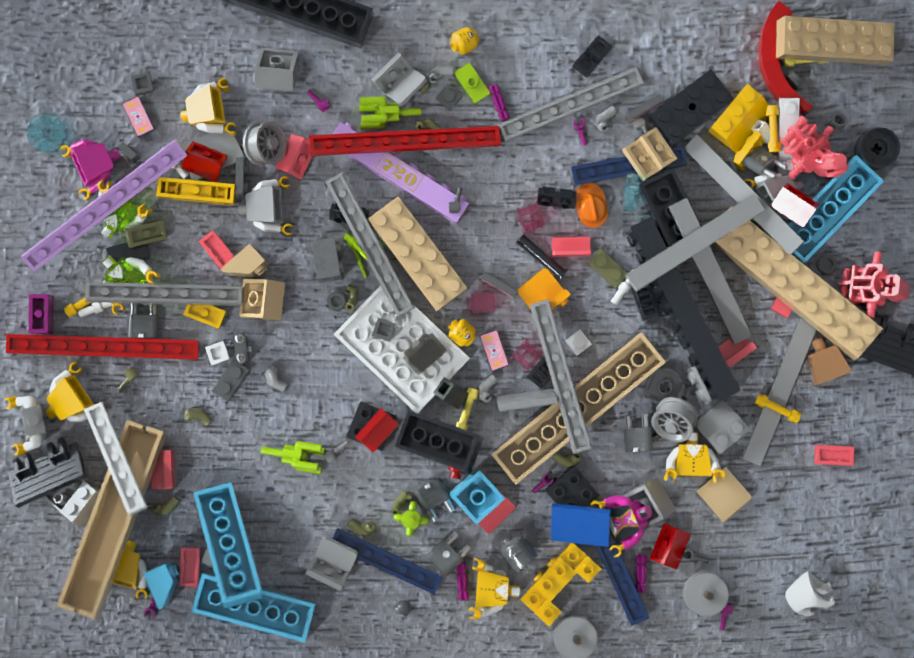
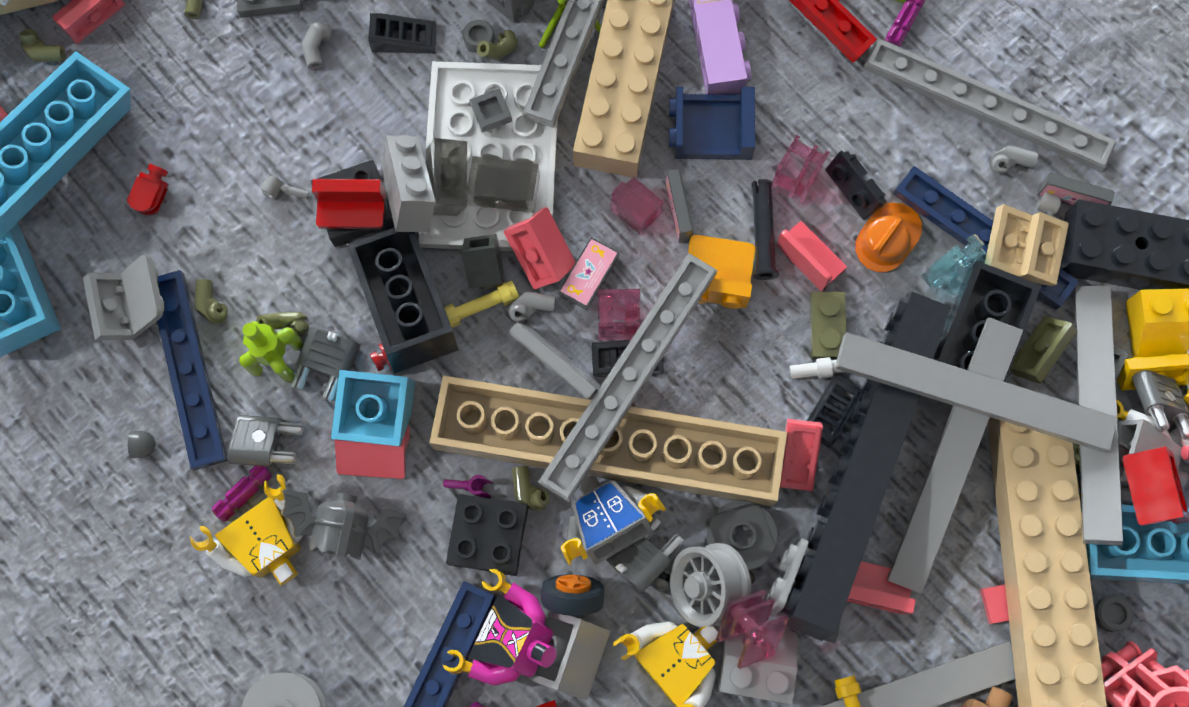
camera: 50 degrees right, 10 degrees down
lime plant [261,441,326,475] -> none
yellow head [448,319,477,347] -> none
dark grey hand [449,187,462,213] -> none
yellow bracket [520,543,601,626] -> none
blue tile [551,503,611,547] -> none
white plate [565,329,592,356] -> none
black slope [573,35,613,78] -> none
magenta hand [573,118,587,146] -> none
none -> red arm [127,164,169,216]
none -> black slope [368,13,437,53]
none -> light grey brick [381,135,435,232]
none -> clear smoke brick [425,138,467,216]
none -> coral panel [503,207,576,289]
none -> black wheel [541,574,605,616]
none -> torso [561,476,666,565]
none -> dark blue panel [669,87,755,160]
none -> clear pink piece [715,590,789,669]
none -> coral plate [780,419,823,491]
none -> olive plate [1010,316,1077,384]

